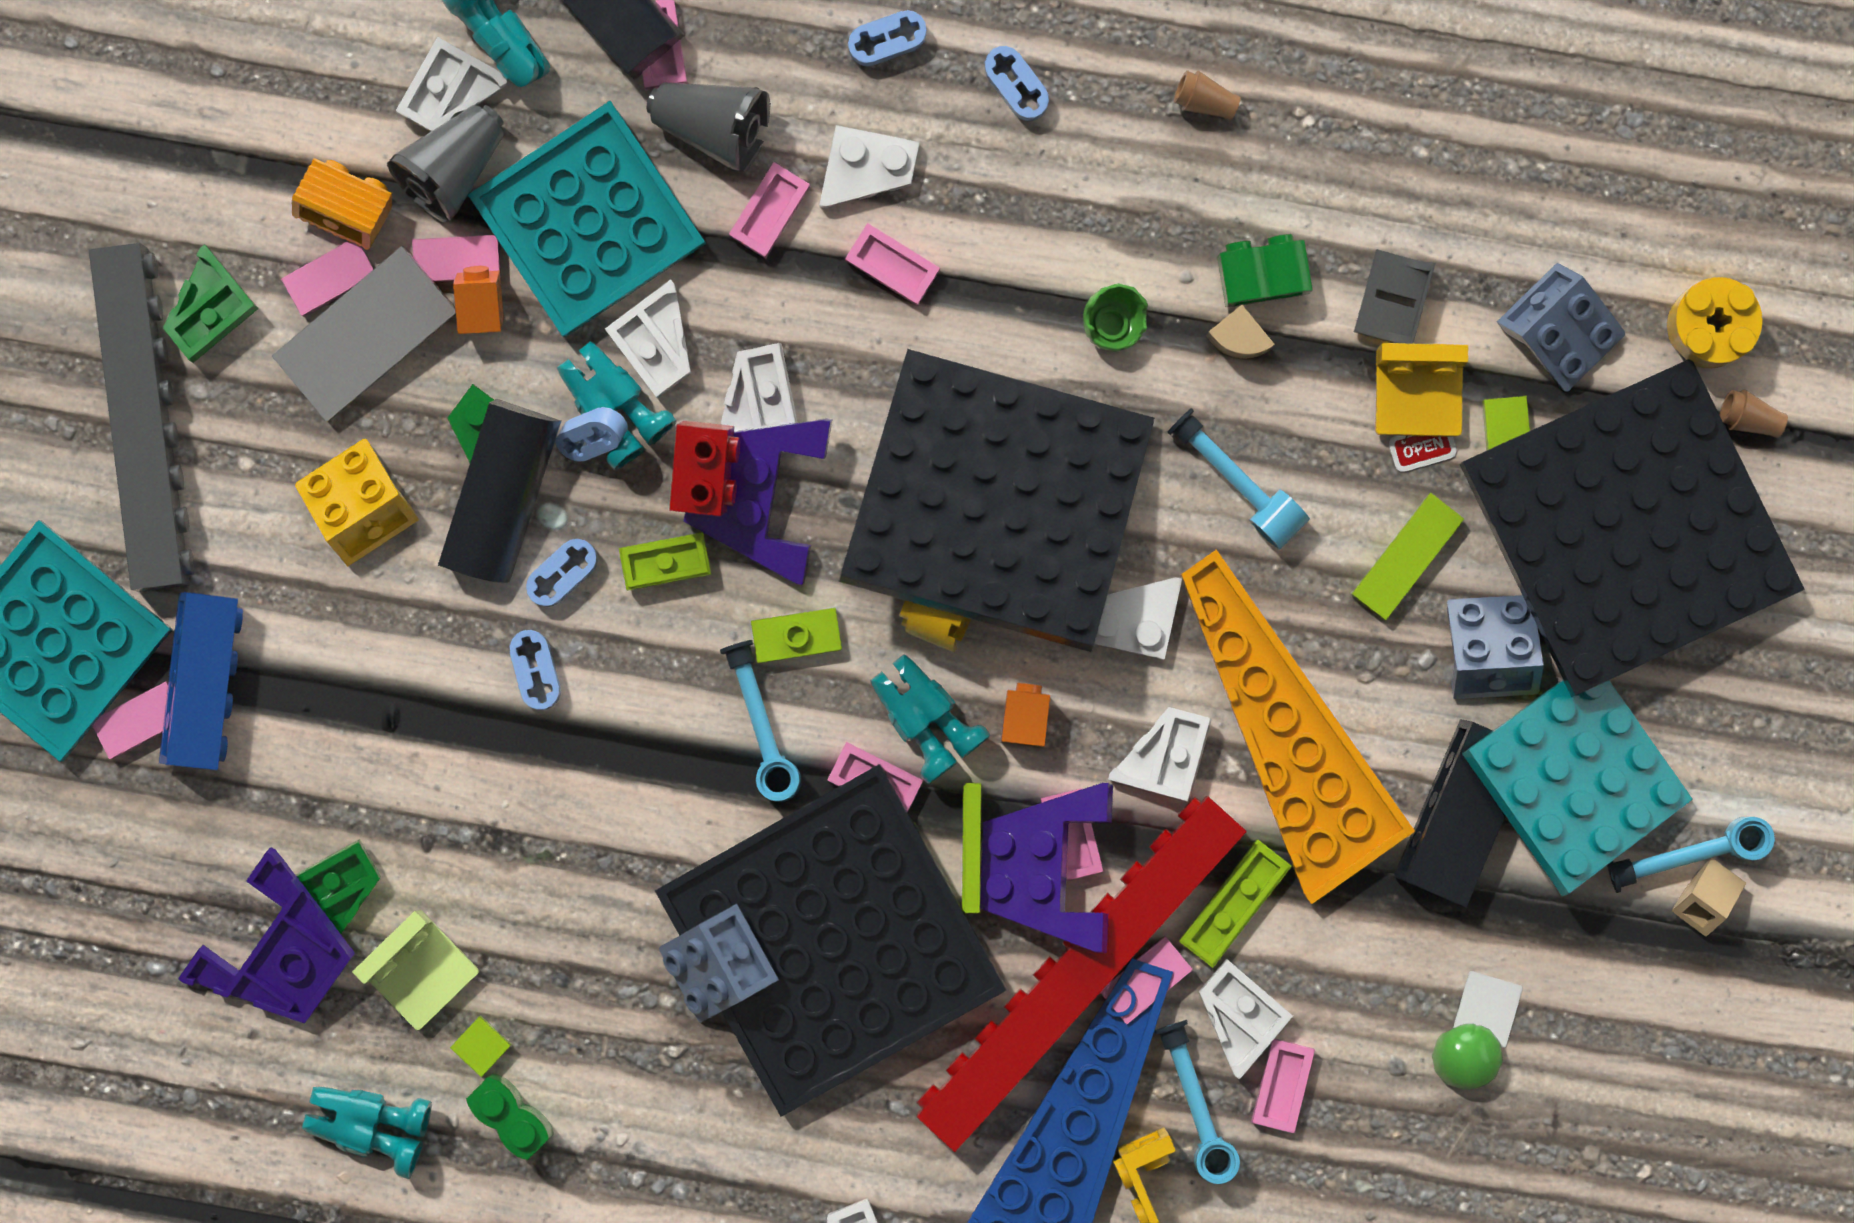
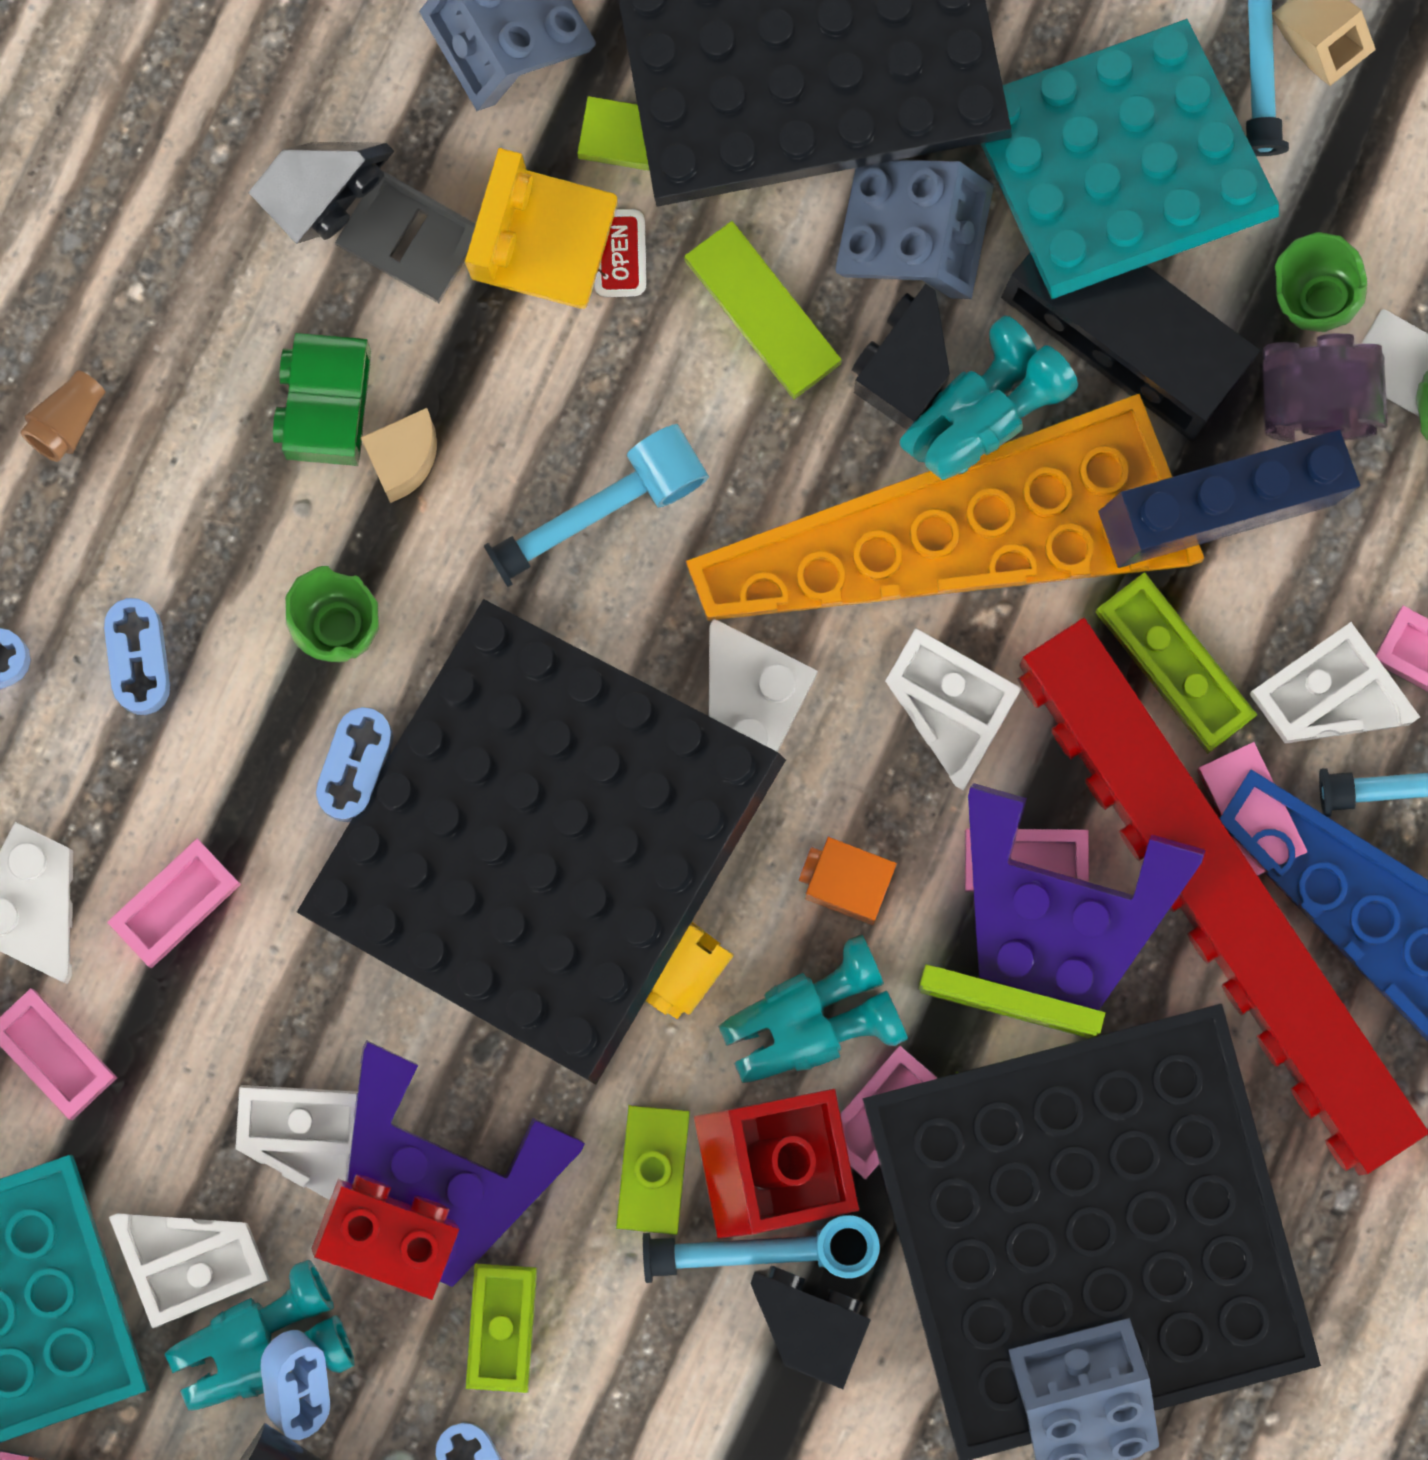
camera: 75 degrees left, 5 degrees down
none -> light blue beam [104,598,170,715]
none -> slope [248,142,394,244]
none -> light blue beam [316,707,394,822]
none -> red slope [694,1089,859,1238]
none -> black slope [750,1265,871,1390]
none -> black slope [852,283,950,430]
none -> teal piece [899,315,1078,480]
none -> dark blue brick [1098,429,1361,568]
none -> clear purple brick [1262,333,1388,442]
none -> bright green hair [1275,232,1367,332]

